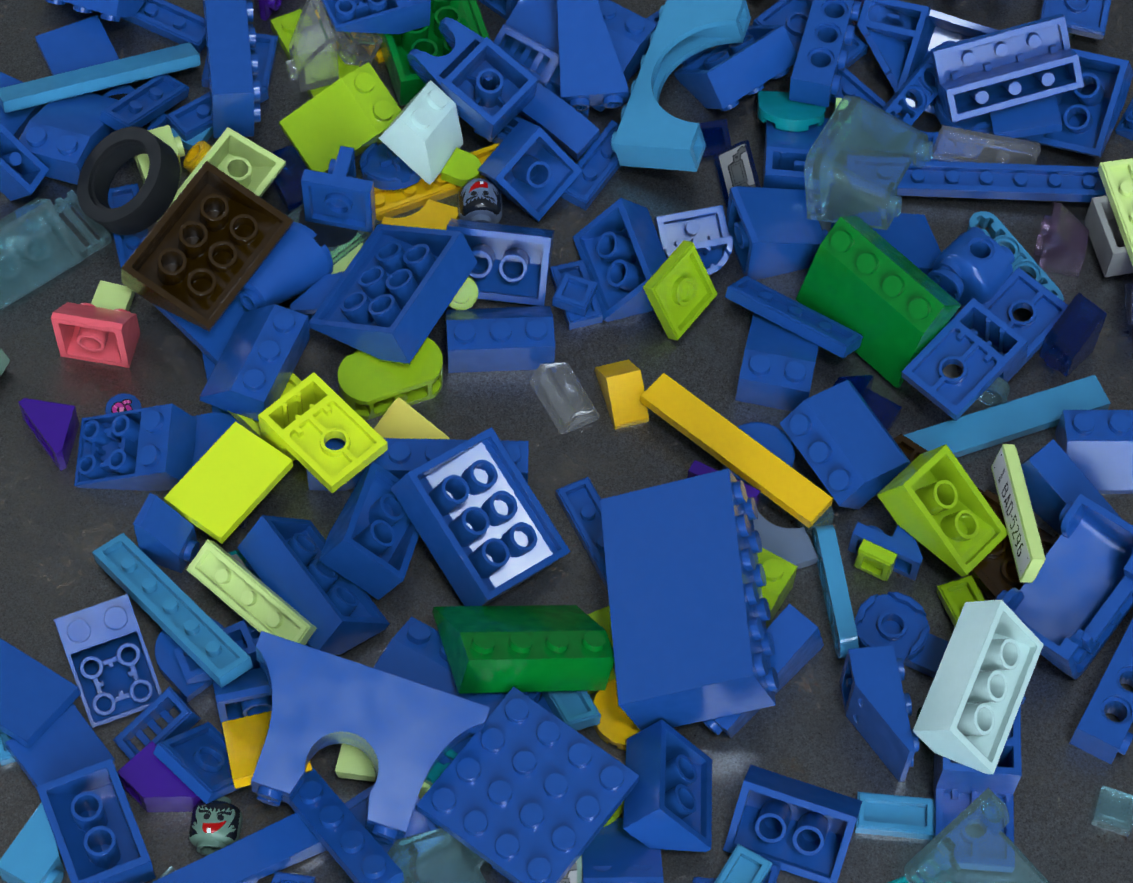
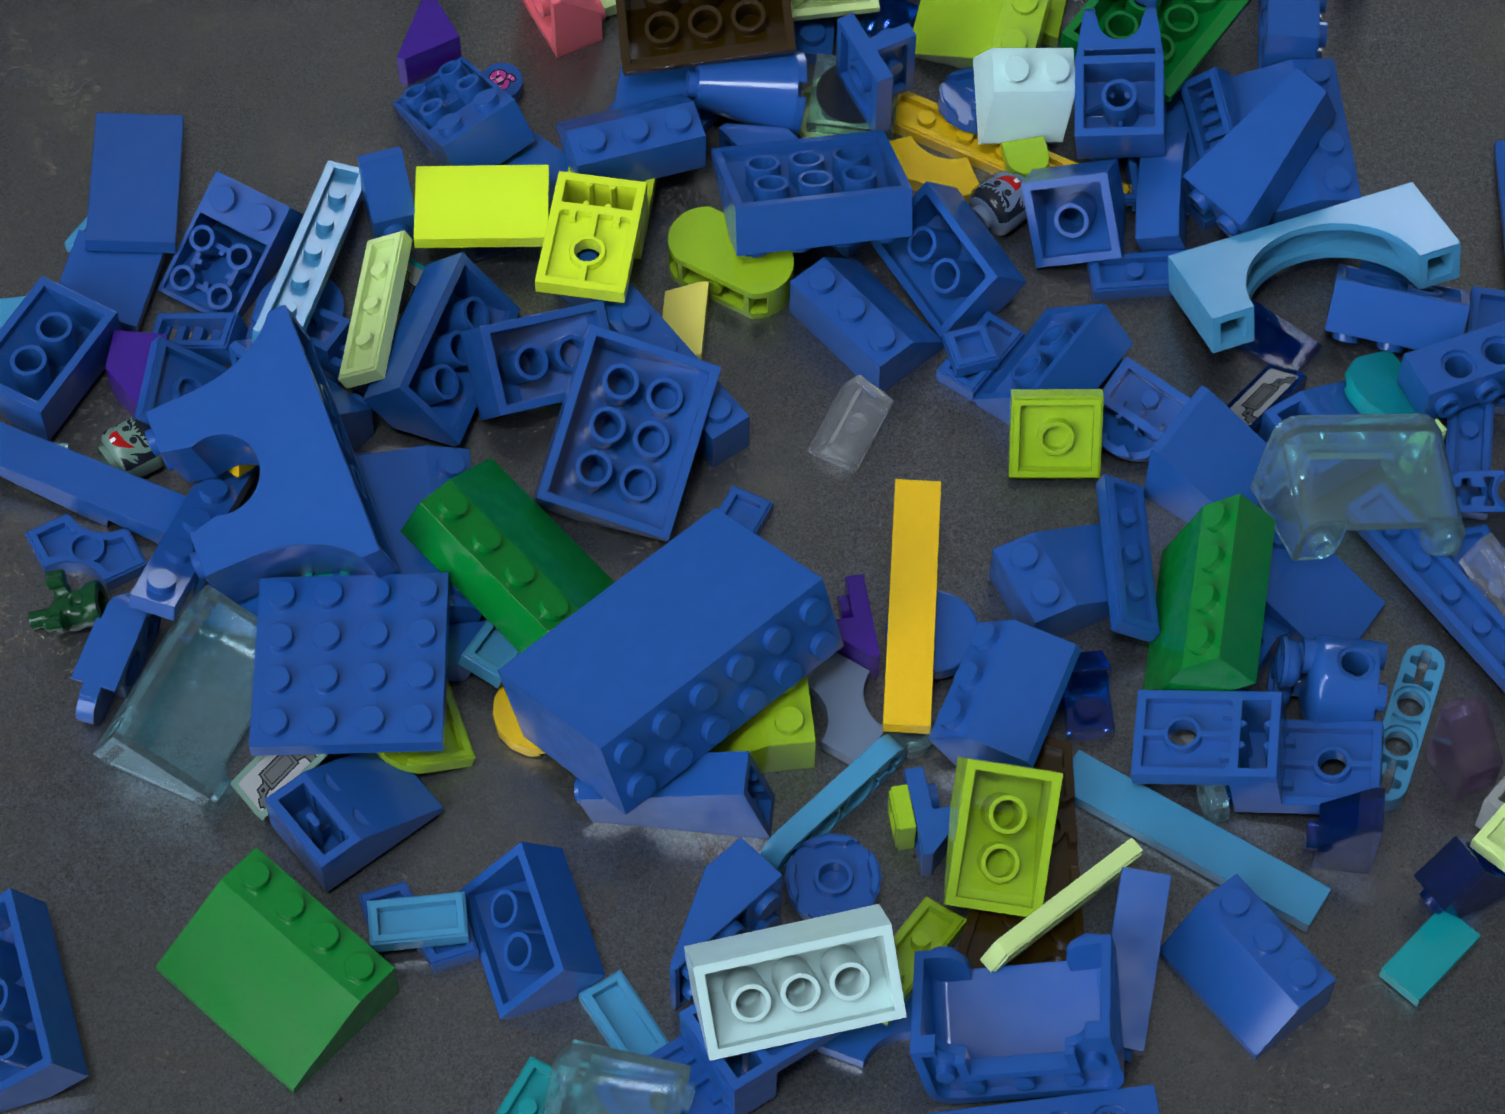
camera: 55 degrees right, 0 degrees up
lime tile [448,276,479,310] -> none
yellow slope [594,359,649,430] -> none
blue slope [623,719,712,852] -> none

